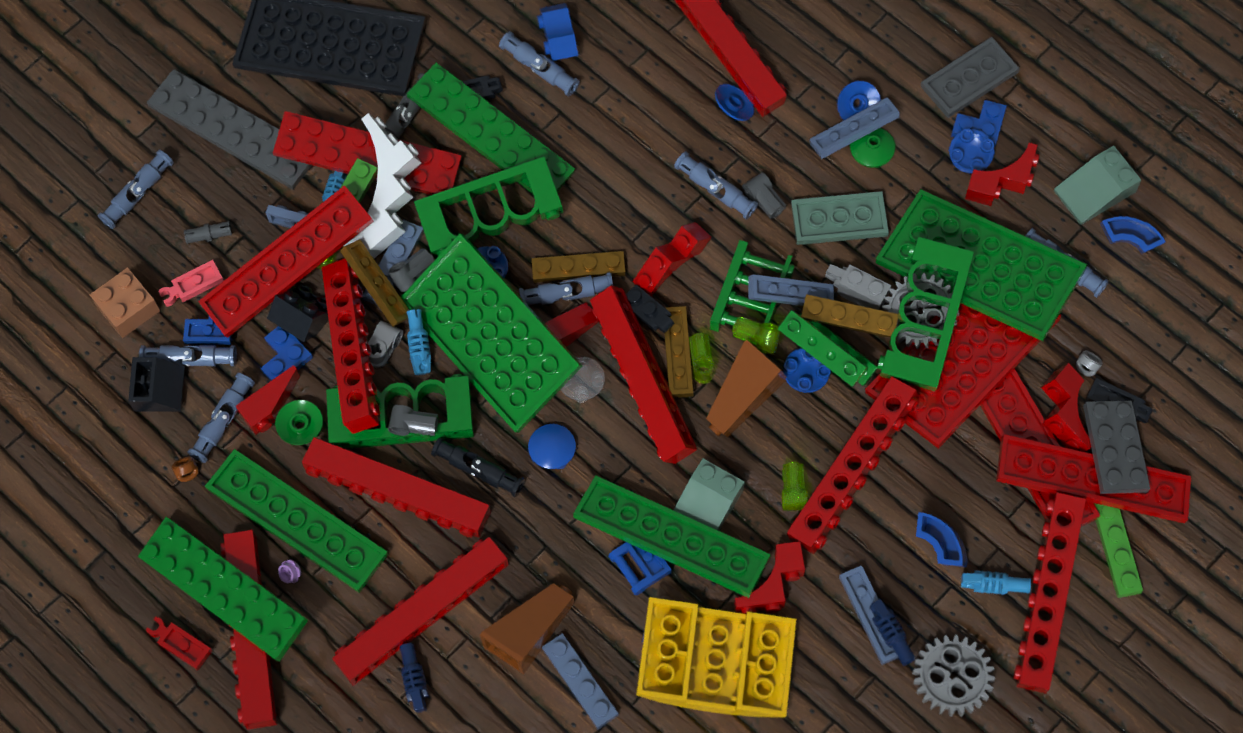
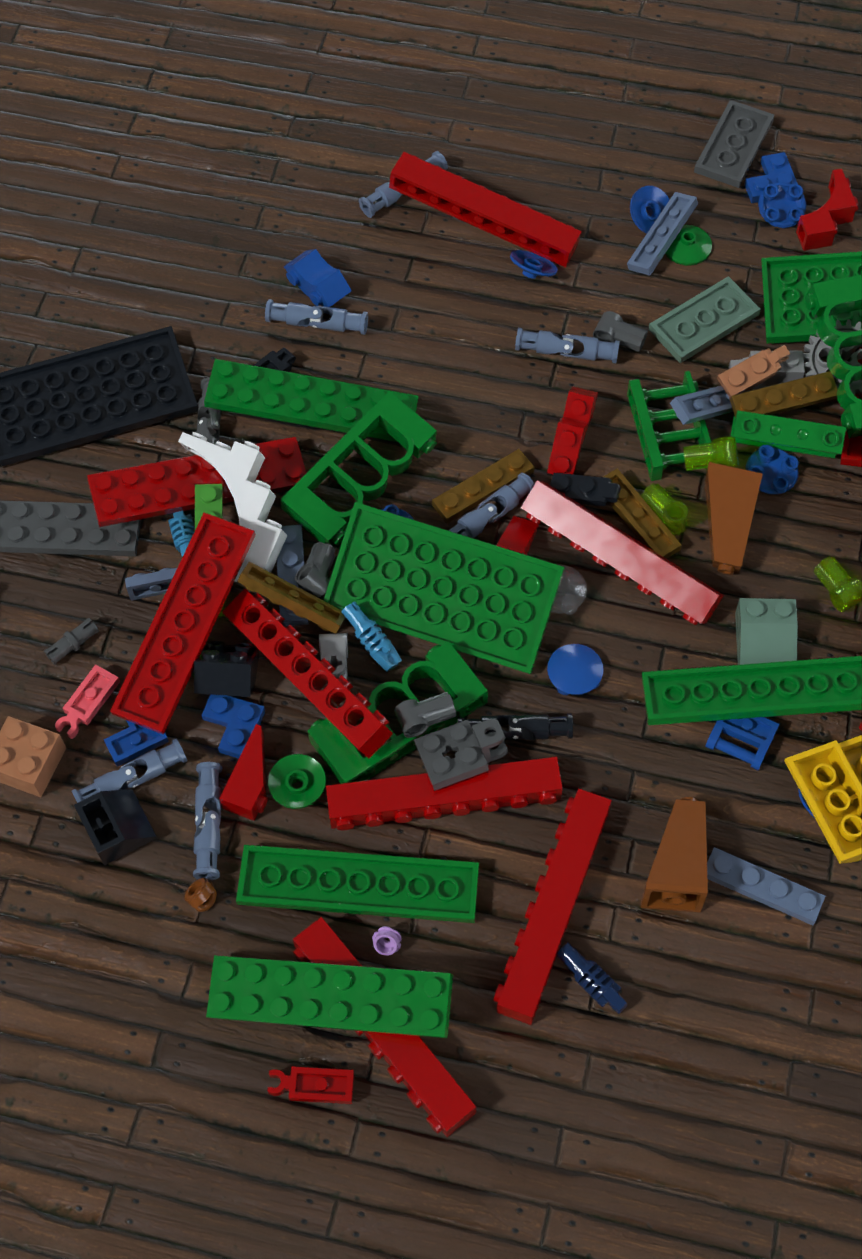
camera: 30 degrees left, 5 degrees down
none -> dark grey plate [414,719,508,791]
none -> nougat hinge [717,345,790,398]

